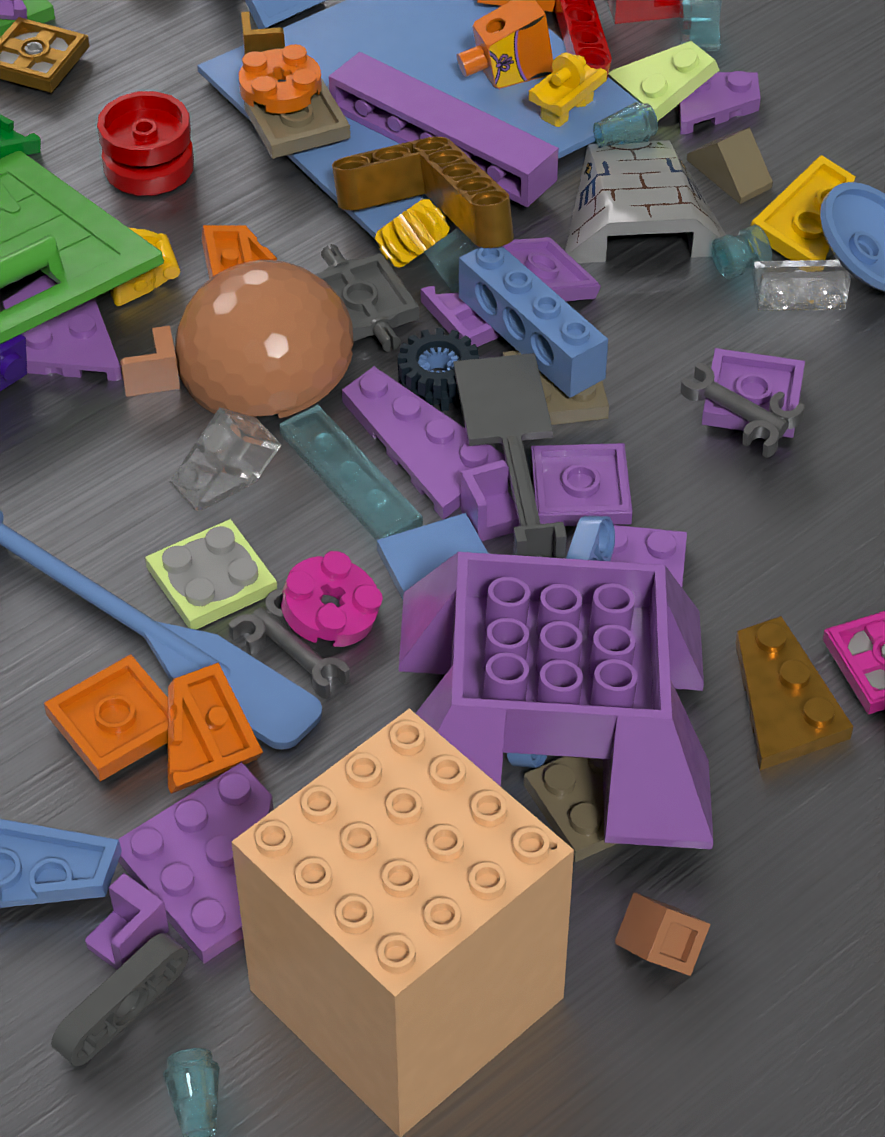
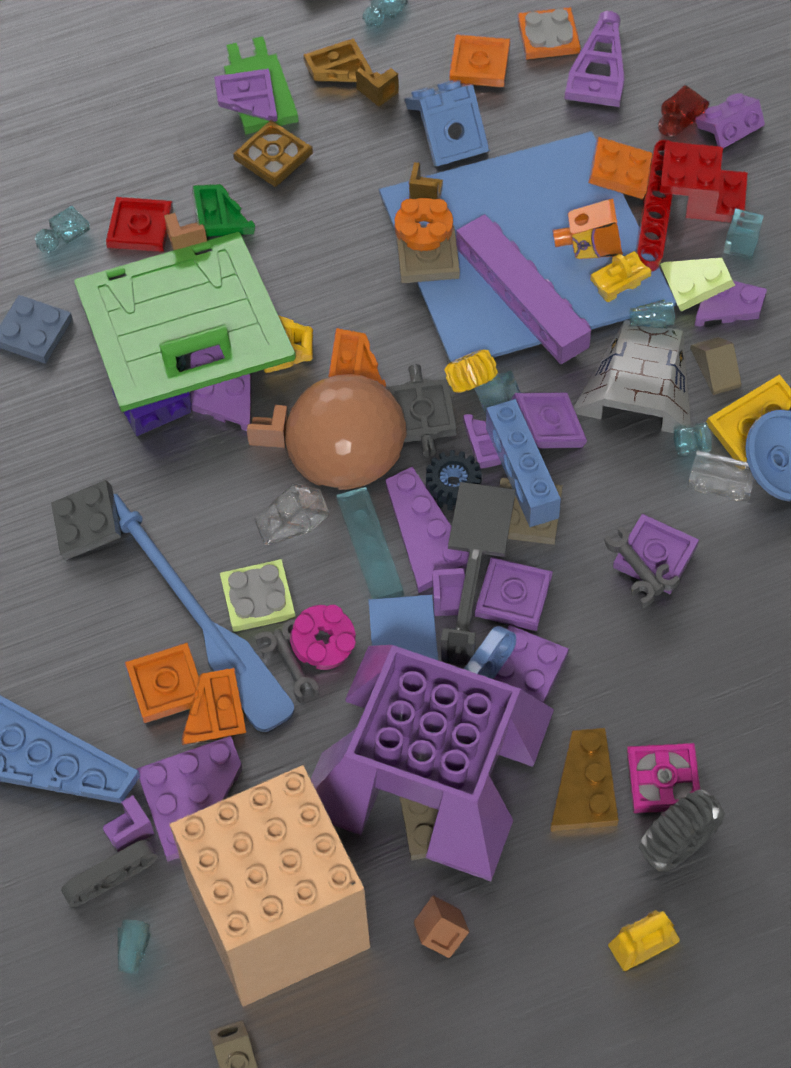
camera: 20 degrees right, 10 degrees up
red wheel [97,91,194,196] -> none
pearl gold beam [332,136,514,248] -> none

